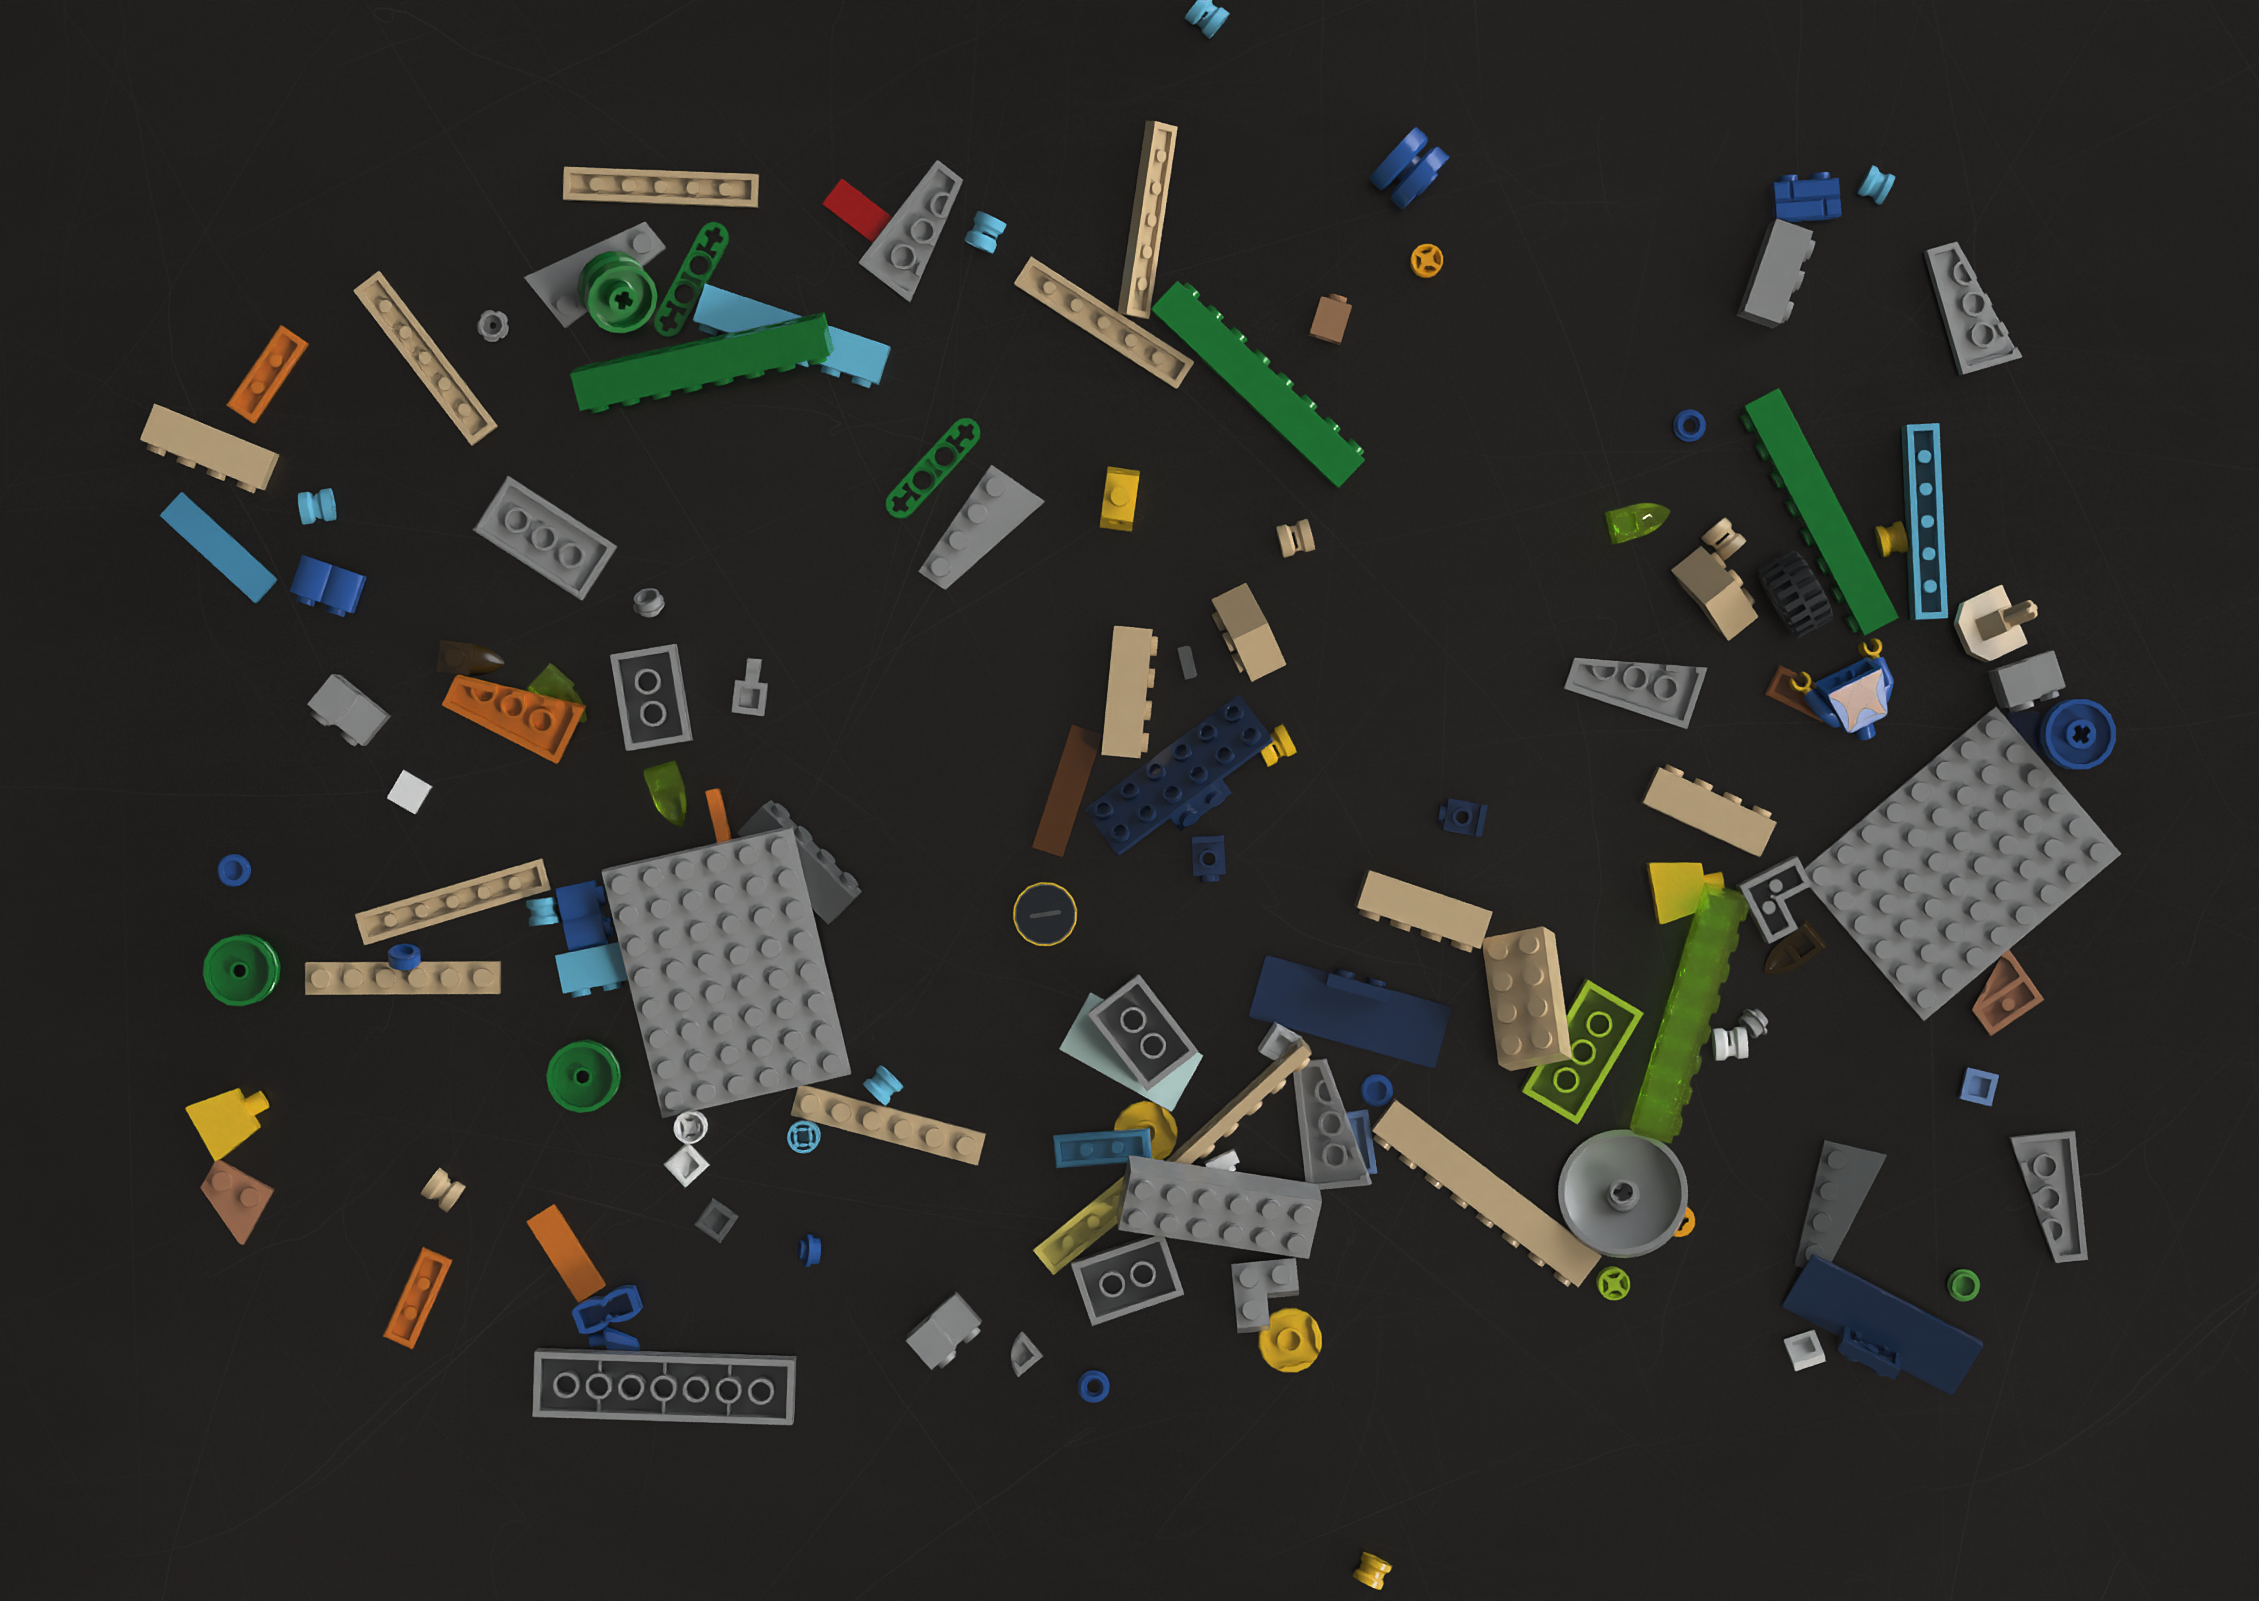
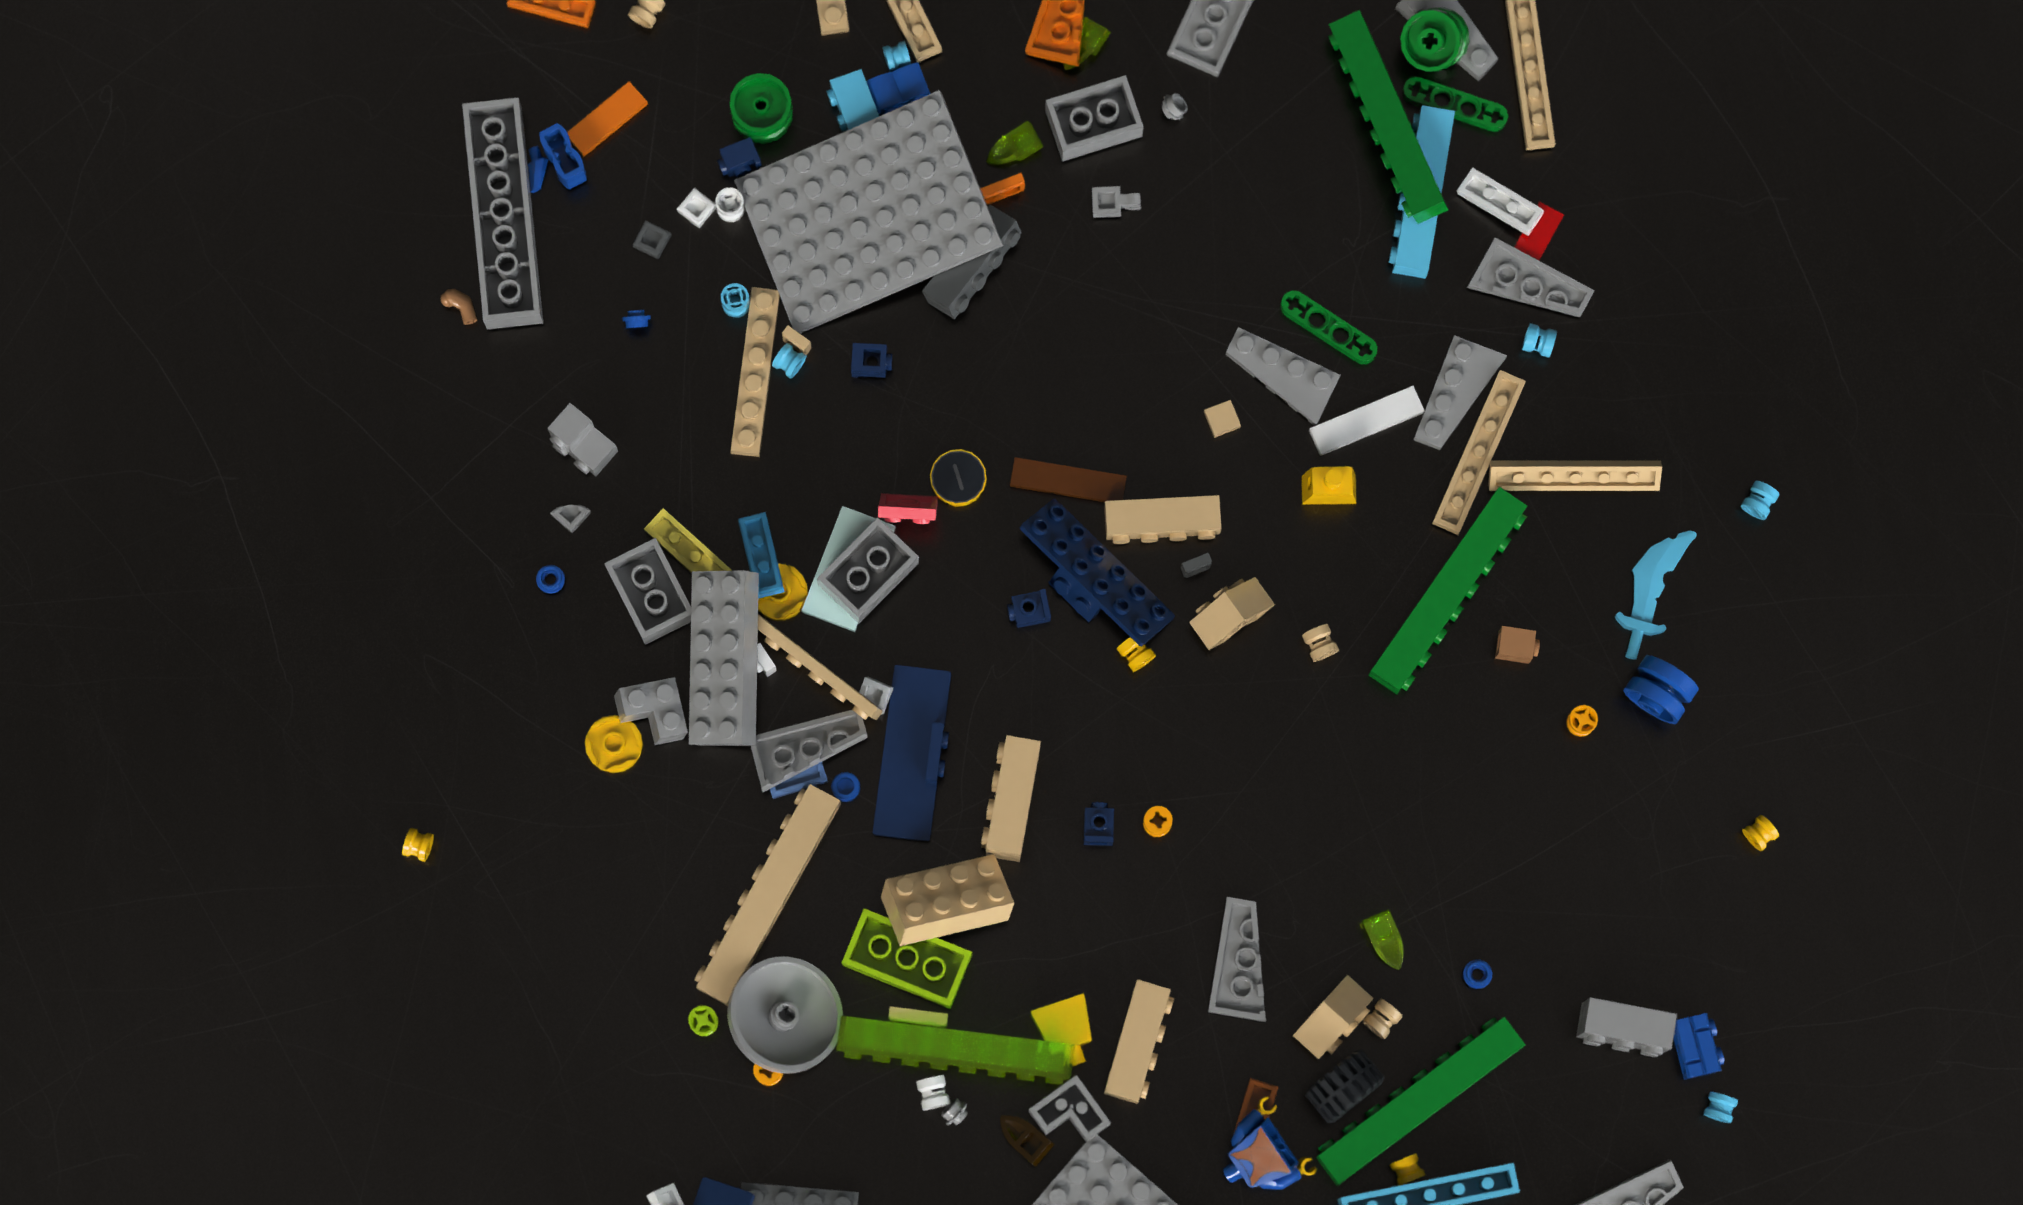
camera: 75 degrees right, 10 degrees down
none -> medium nougat arm [441,289,477,325]
none -> dark blue brick [717,137,762,177]
none -> tan tile [782,326,812,355]
none -> dark blue brick [851,343,892,378]
none -> coral plate [878,493,938,524]
none -> tile [889,1007,948,1028]
none -> light orange wheel [1143,806,1173,837]
none -> tan tile [1204,400,1241,438]
none -> white tile [1309,386,1424,456]
none -> light grey wing [1414,335,1507,450]
none -> white plate [1457,168,1544,236]
none -> medium azure sword [1615,530,1697,660]
none -> yellow wheel [1742,815,1779,851]

